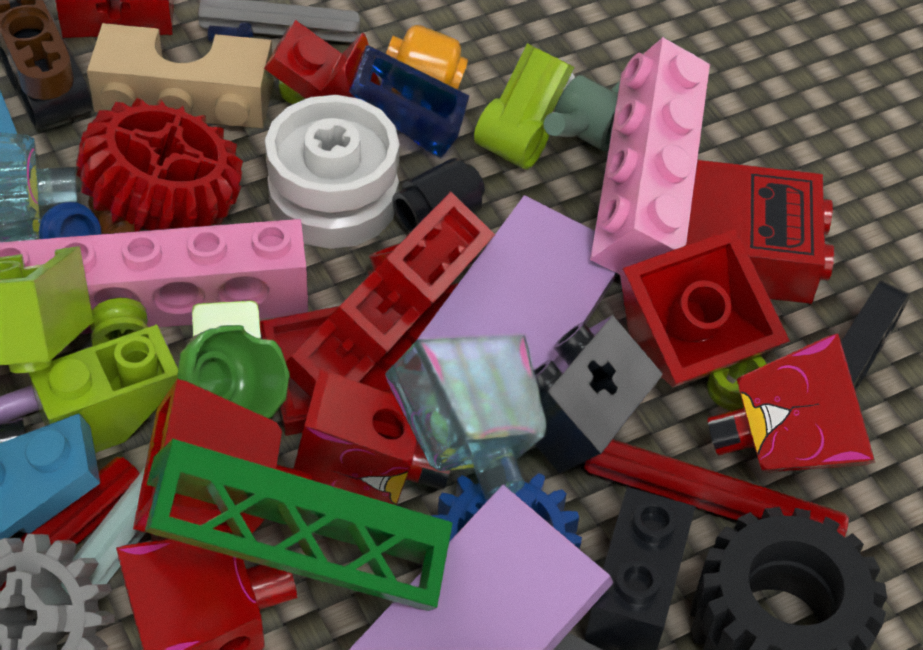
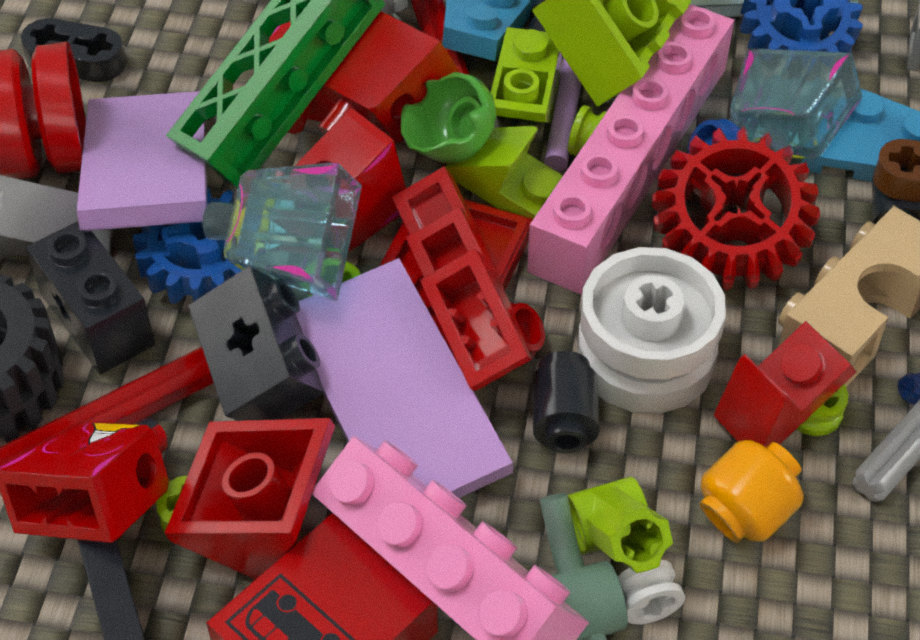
camera: 130 degrees right, 0 degrees up
clear blue slope [349,45,469,158] -> none

